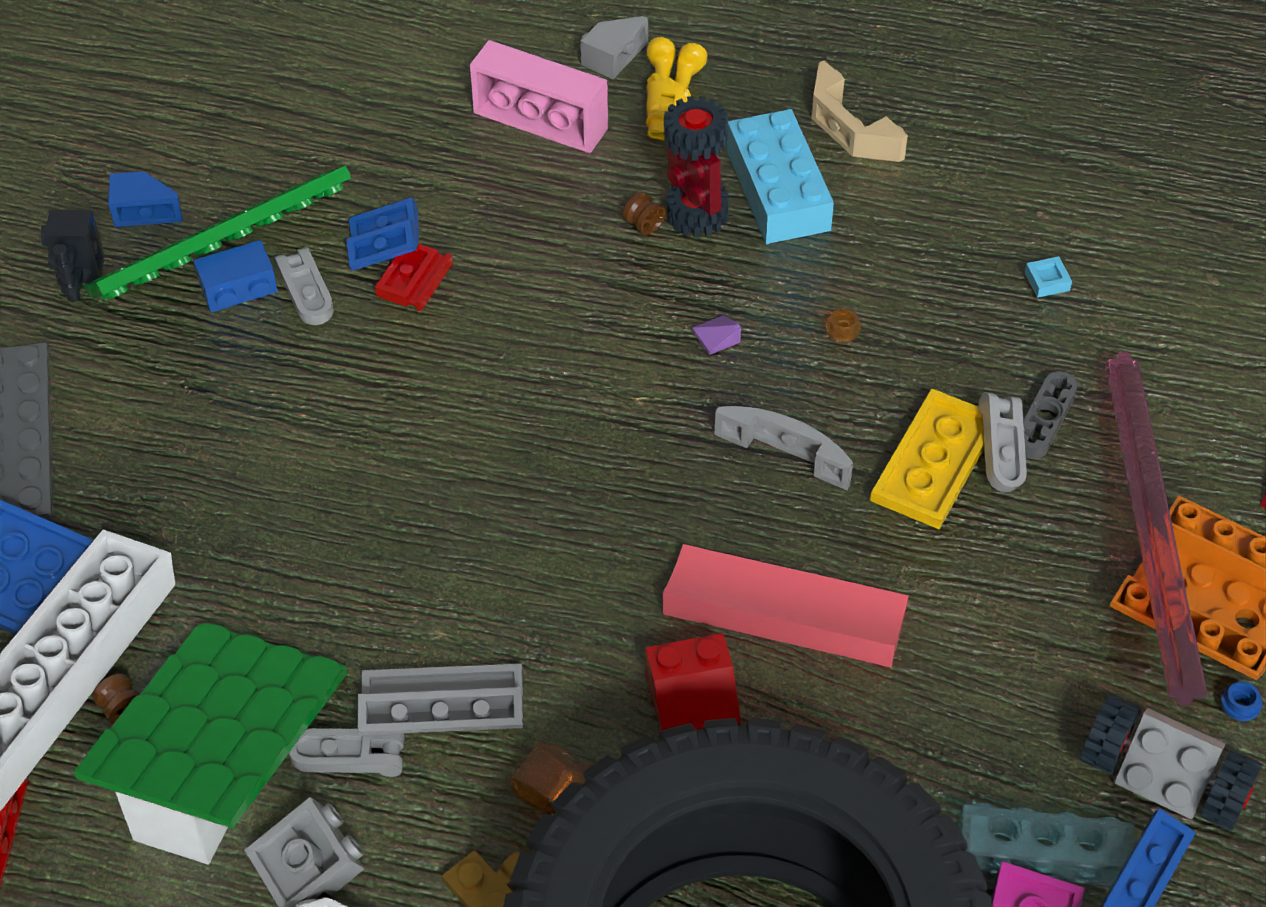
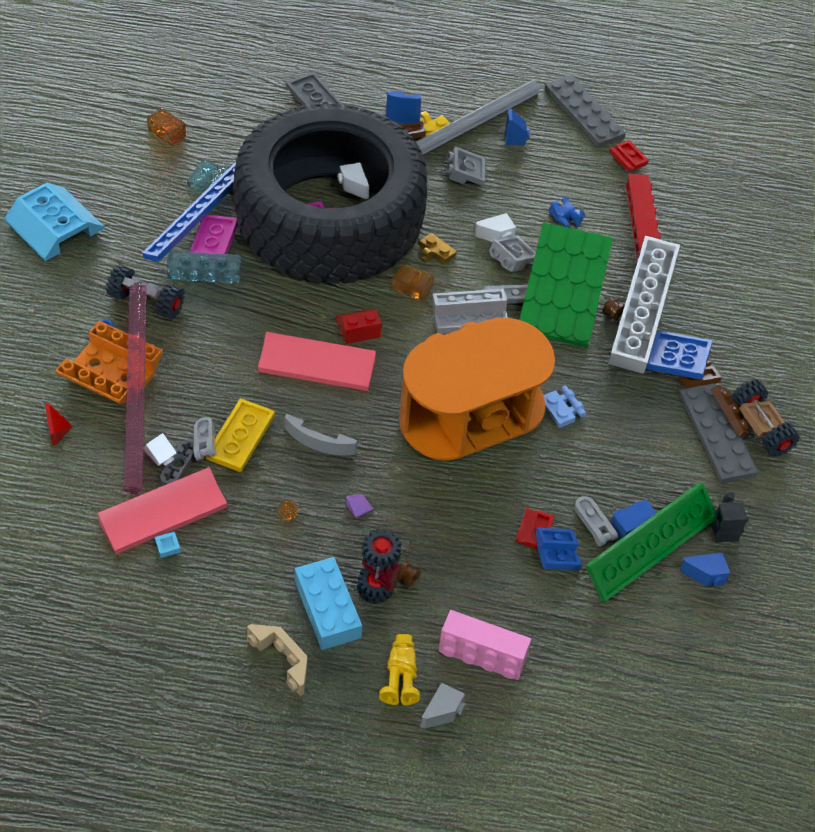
camera: 170 degrees right, 0 degrees up
none -> coral arch [98,467,228,554]
none -> white slope [143,433,177,466]
none -> orange brick [399,318,555,461]
none -> light blue plate [544,386,587,428]

